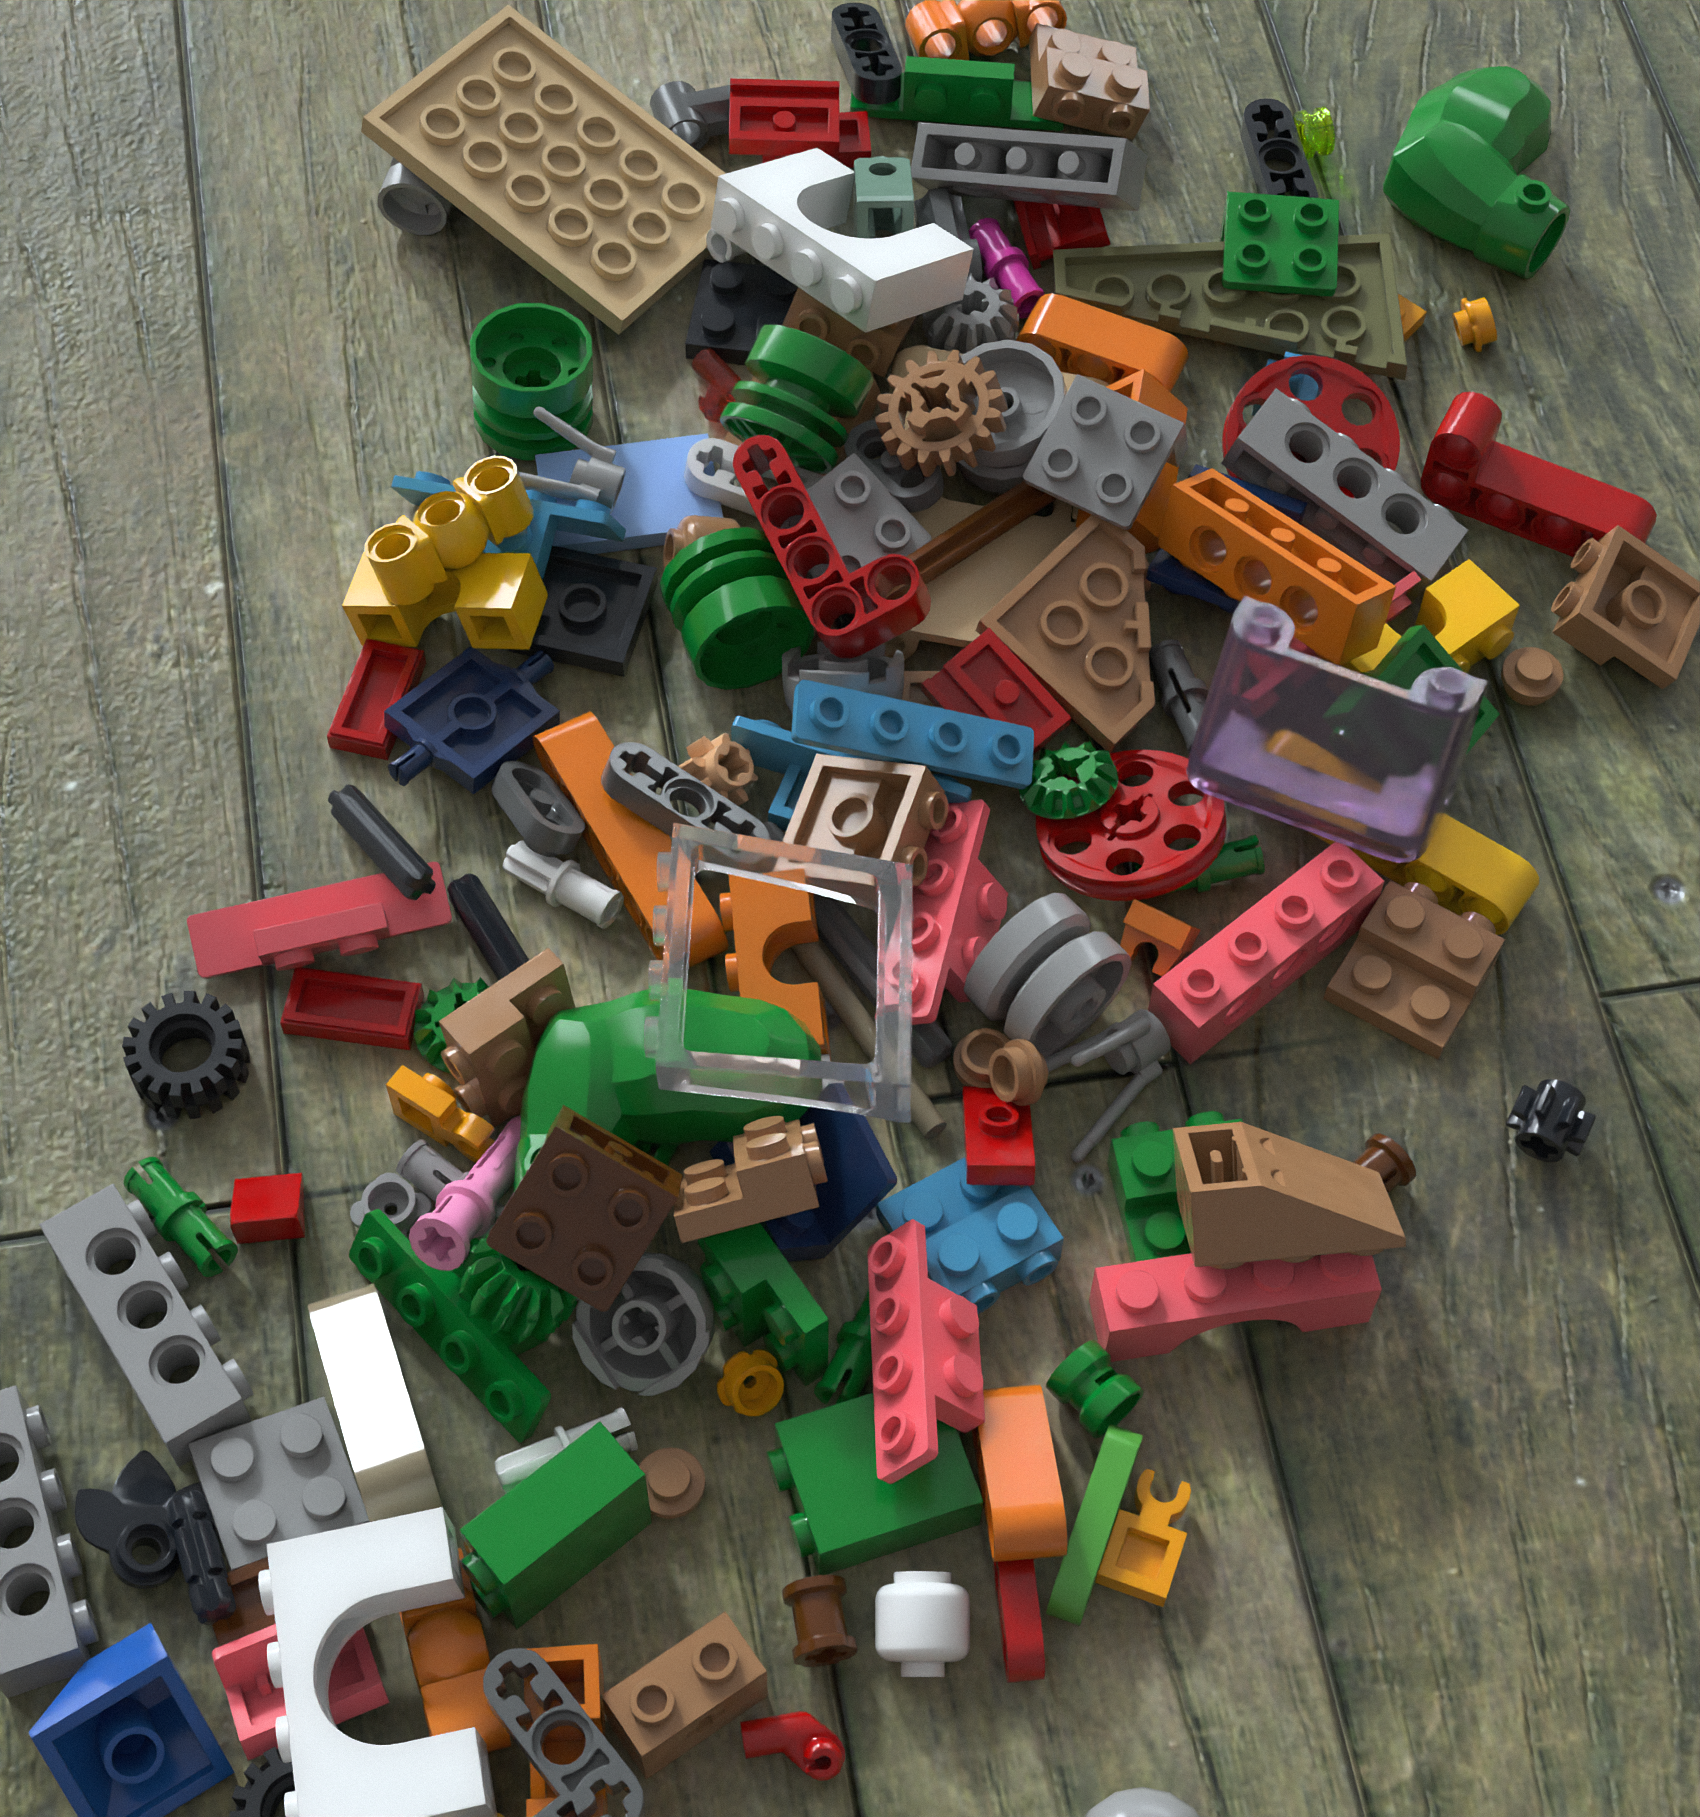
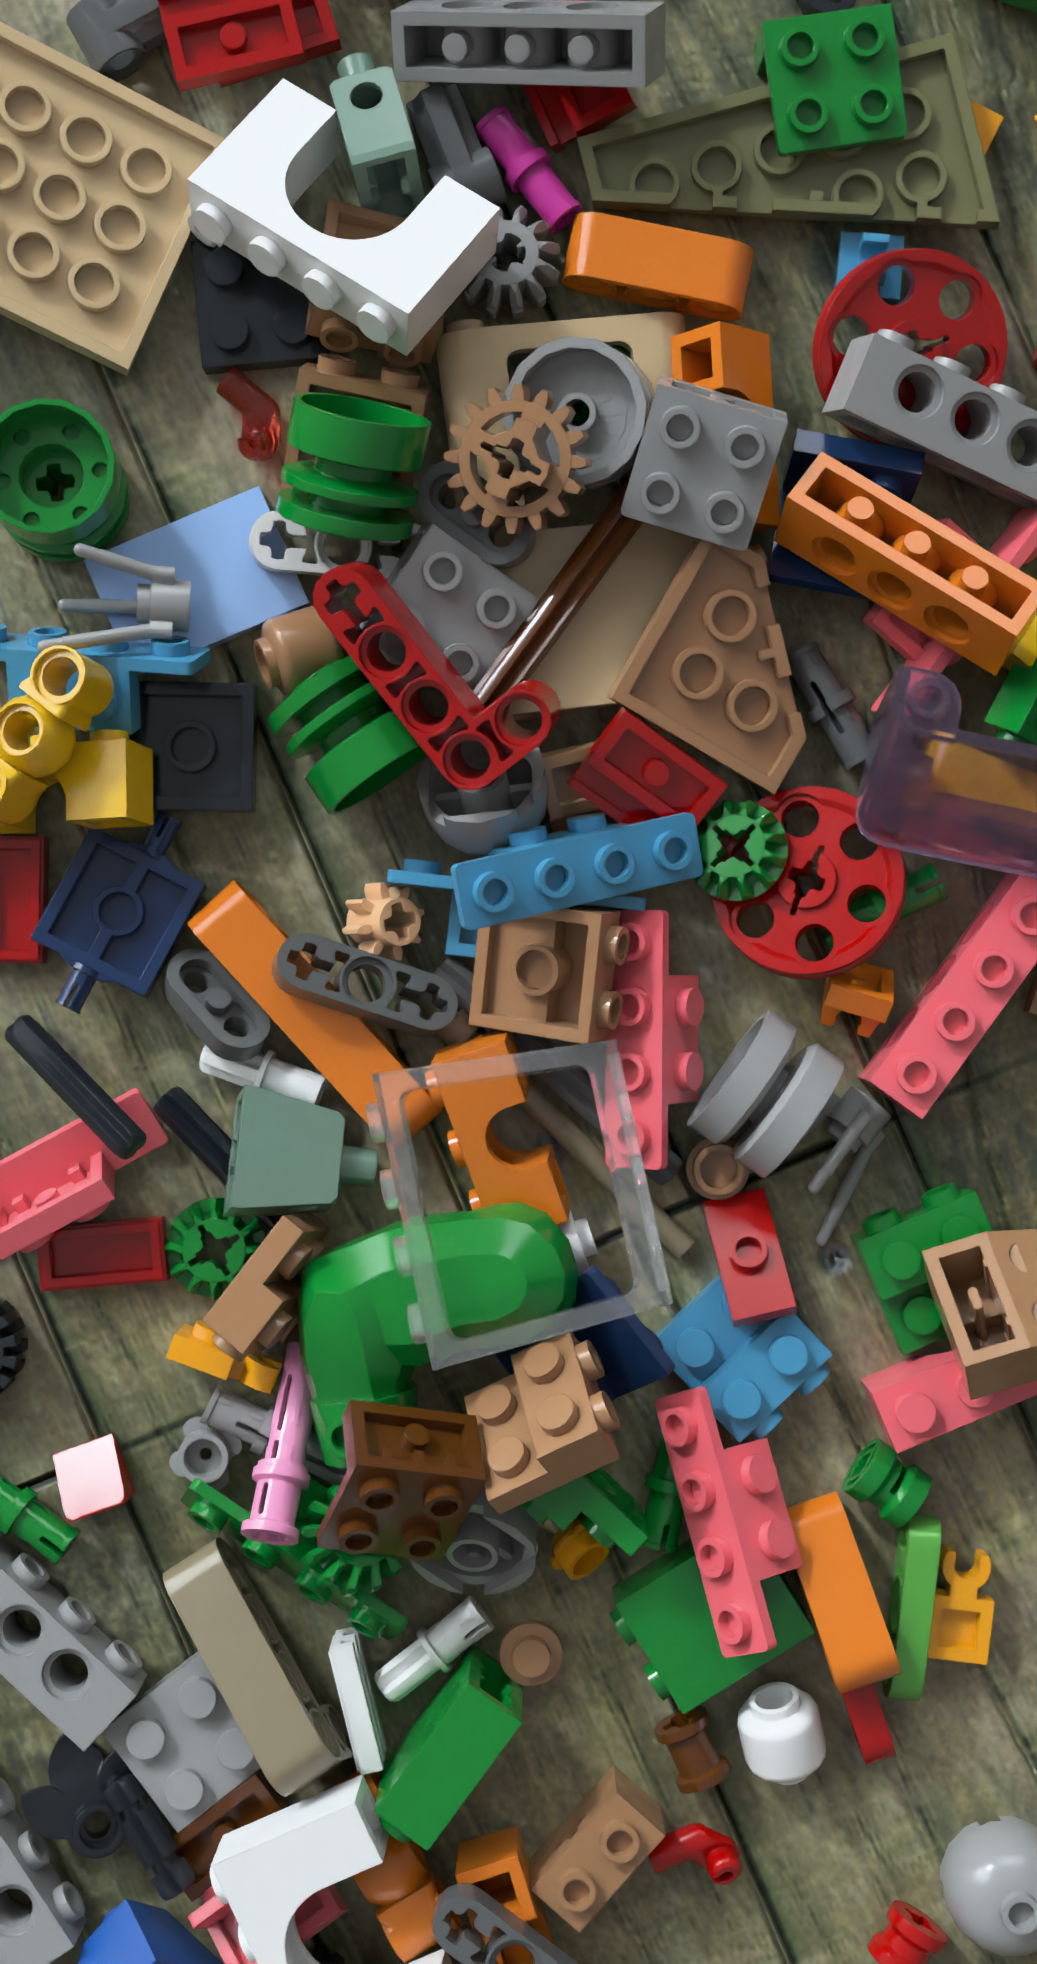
camera: 15 degrees left, 30 degrees up
medium nougat plate [989,1039,1048,1106] -> none
none -> sand green torso [223,1085,377,1217]
none -> white tile [328,1627,387,1775]

